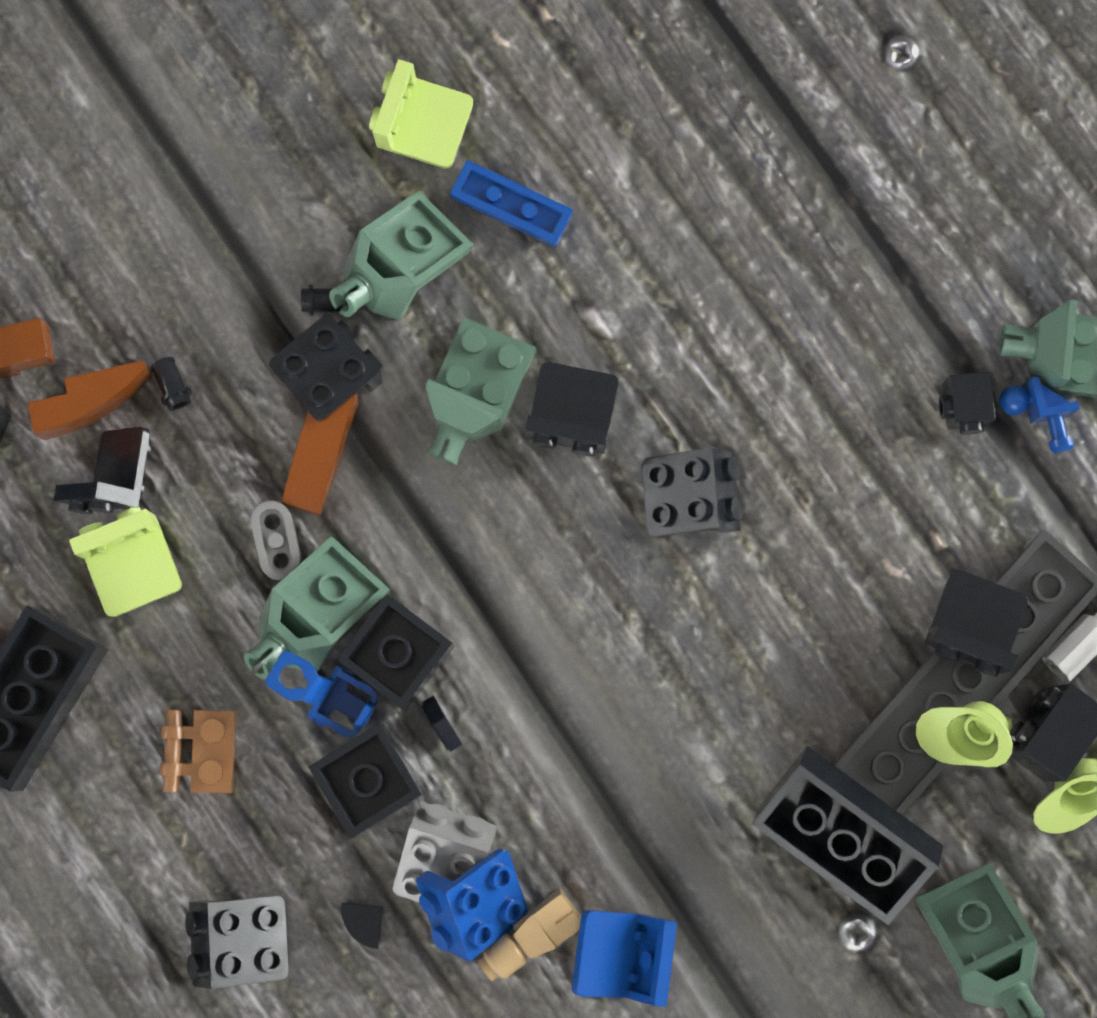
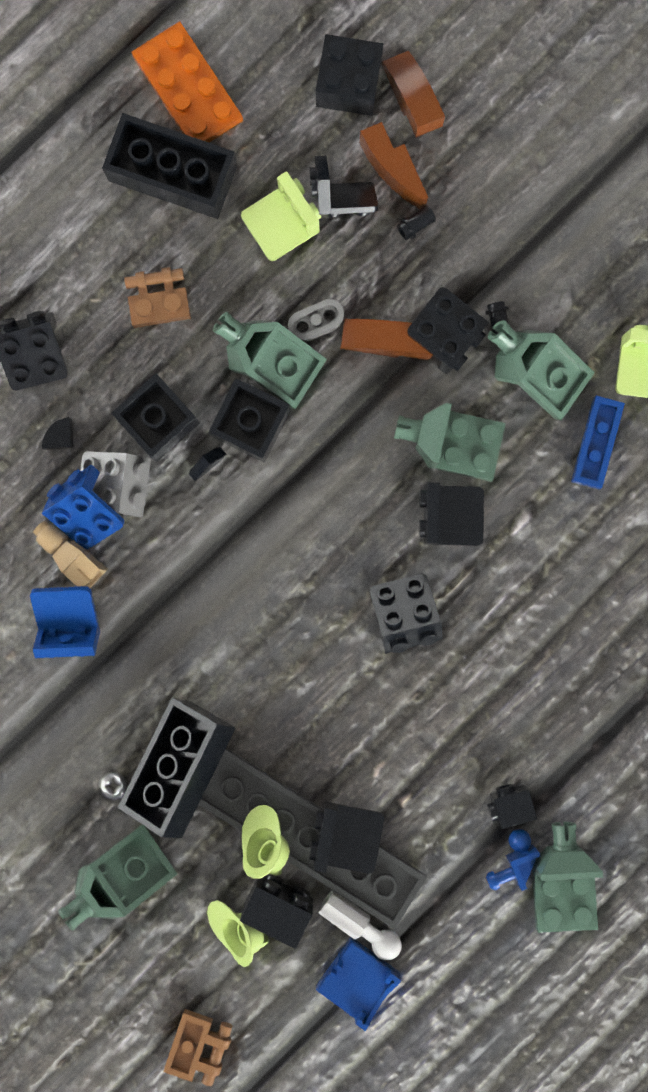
camera: 80 degrees right, 5 degrees up
blue piece [266,651,378,738] -> none

